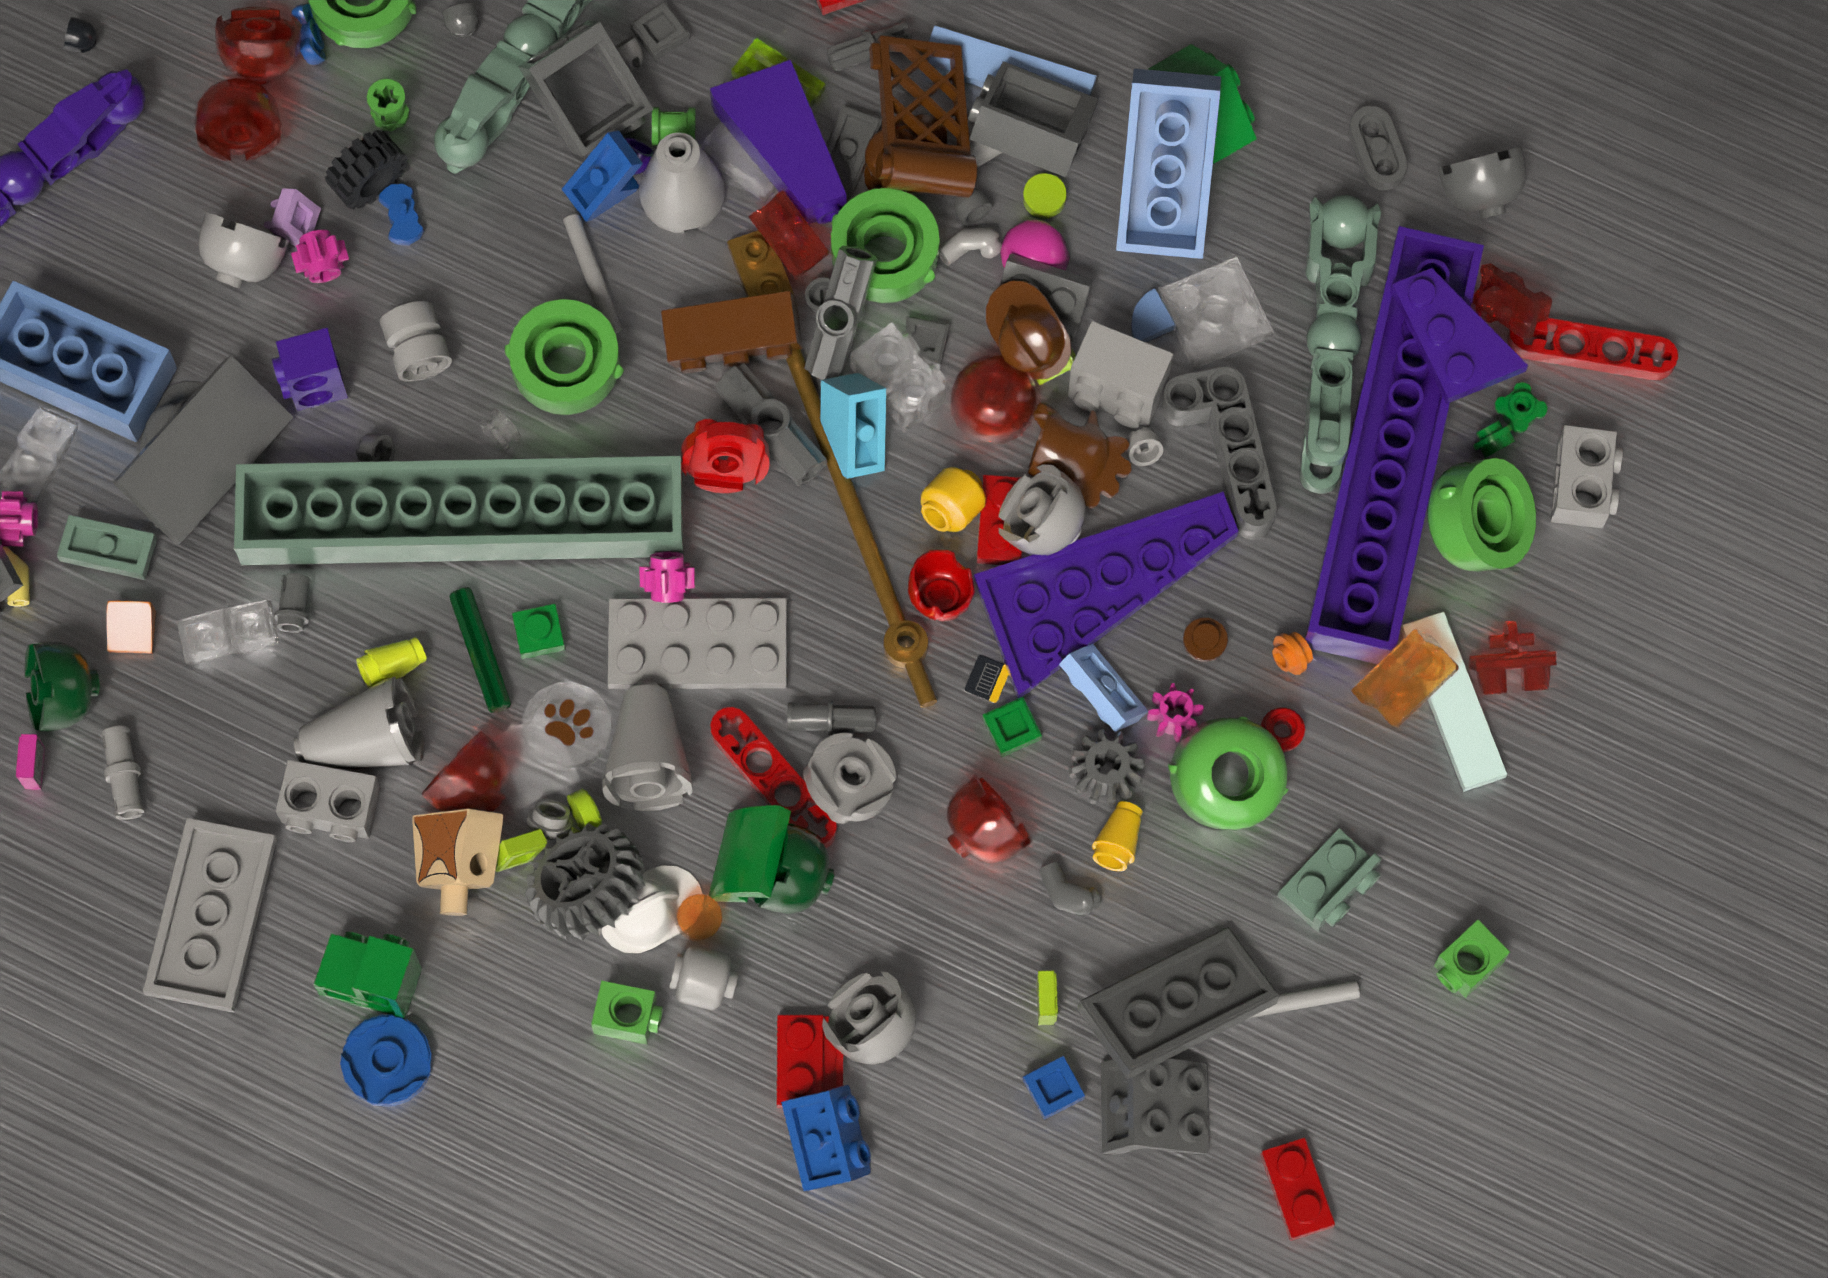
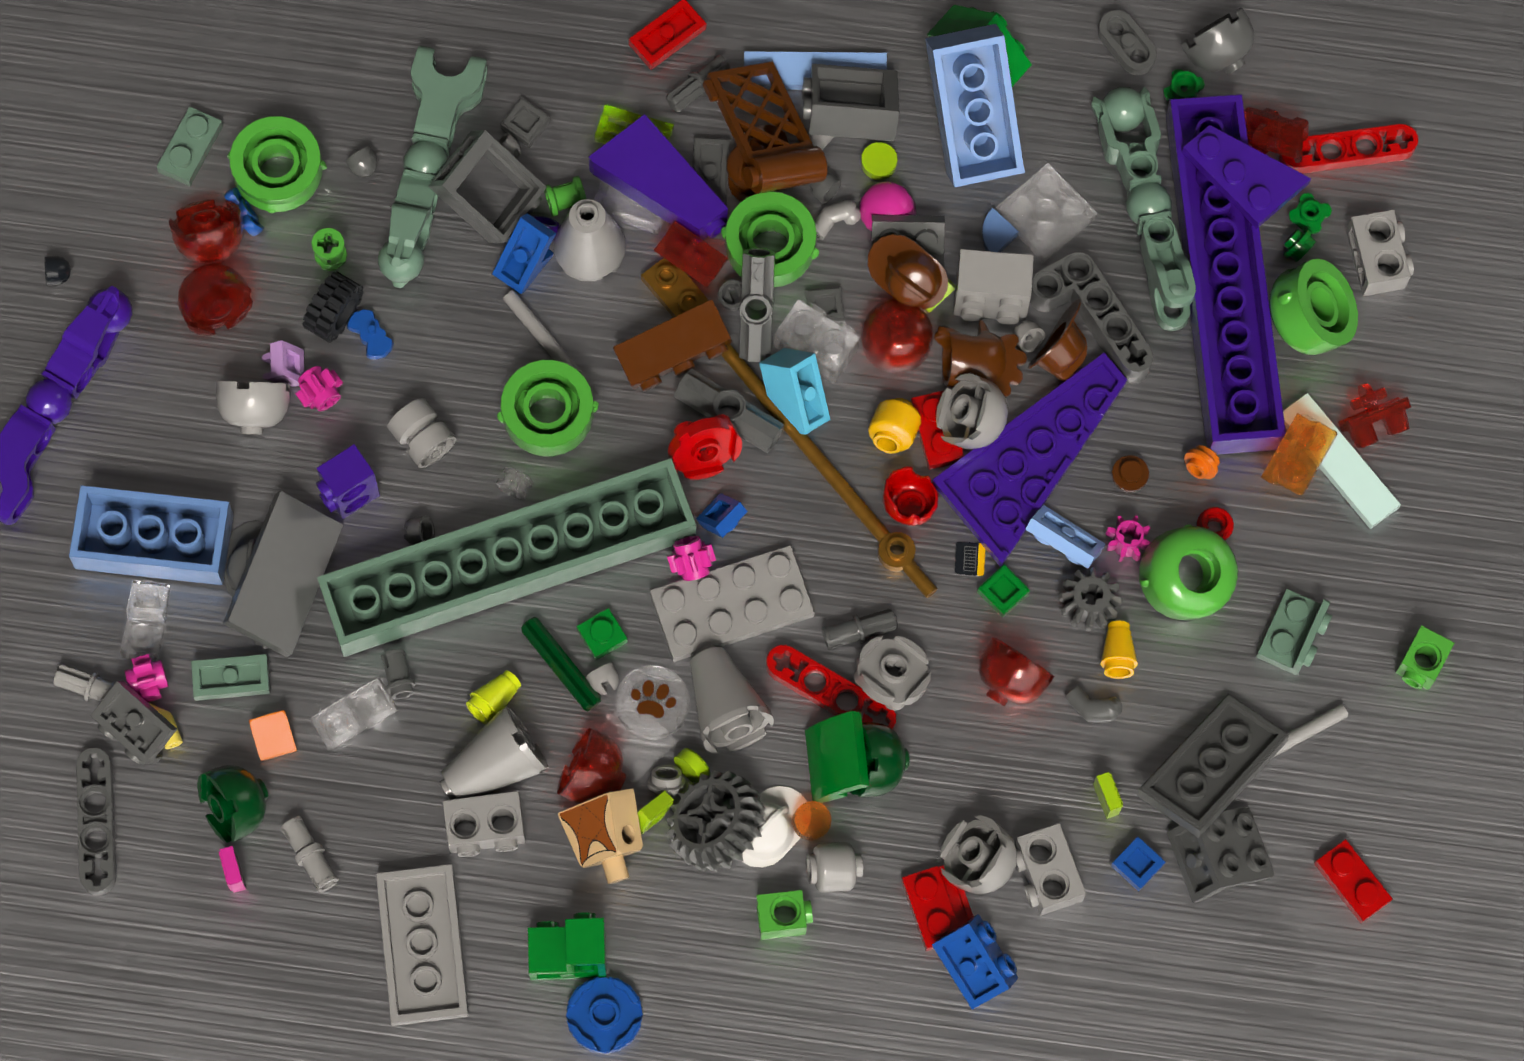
camera: 20 degrees left, 0 degrees up
none -> light grey hinge [586,663,619,695]
none -> blue plate [696,493,748,538]
none -> light grey brick [1015,823,1086,916]
none -> reddish brown piece [1027,299,1087,381]
none -> green plate [1163,69,1205,101]

